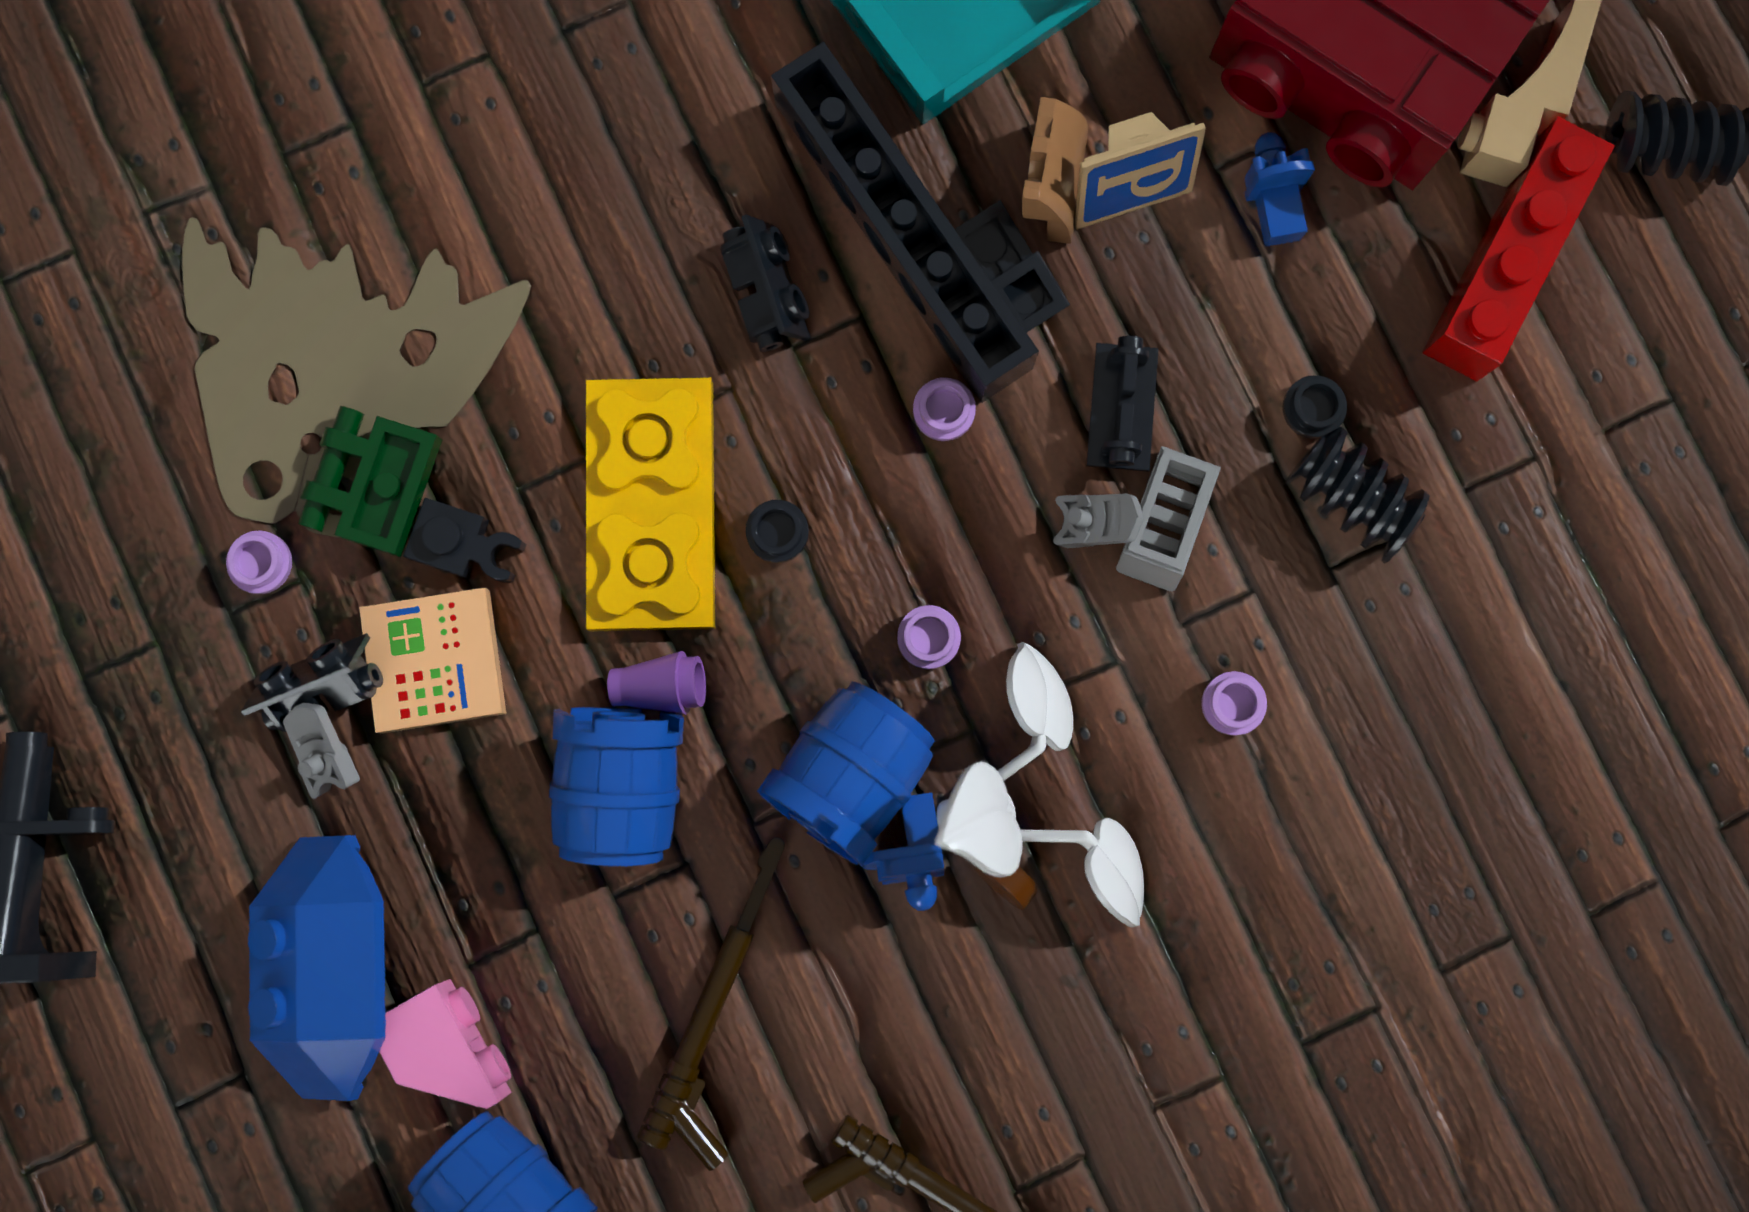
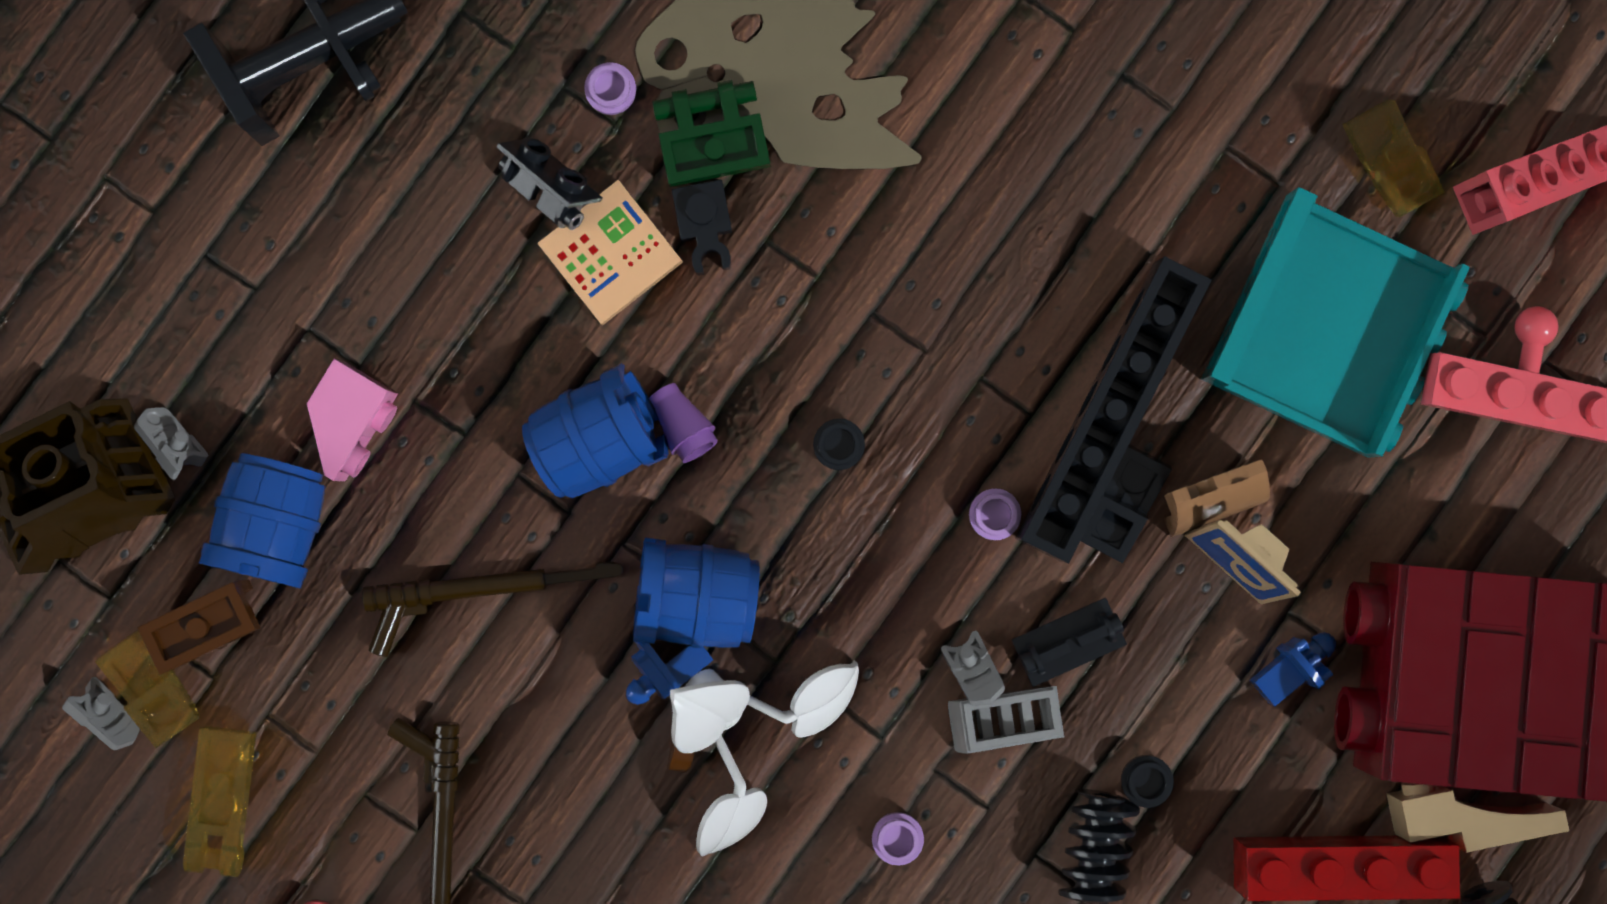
camera: 60 degrees right, 5 degrees up
blue wedge [248,835,386,1101] -> none
light grey piece [283,703,360,799] -> none
yellow piece [586,378,715,631] -> none
black hinge [720,214,811,352] -> none
lavender plate [897,605,961,669] -> none

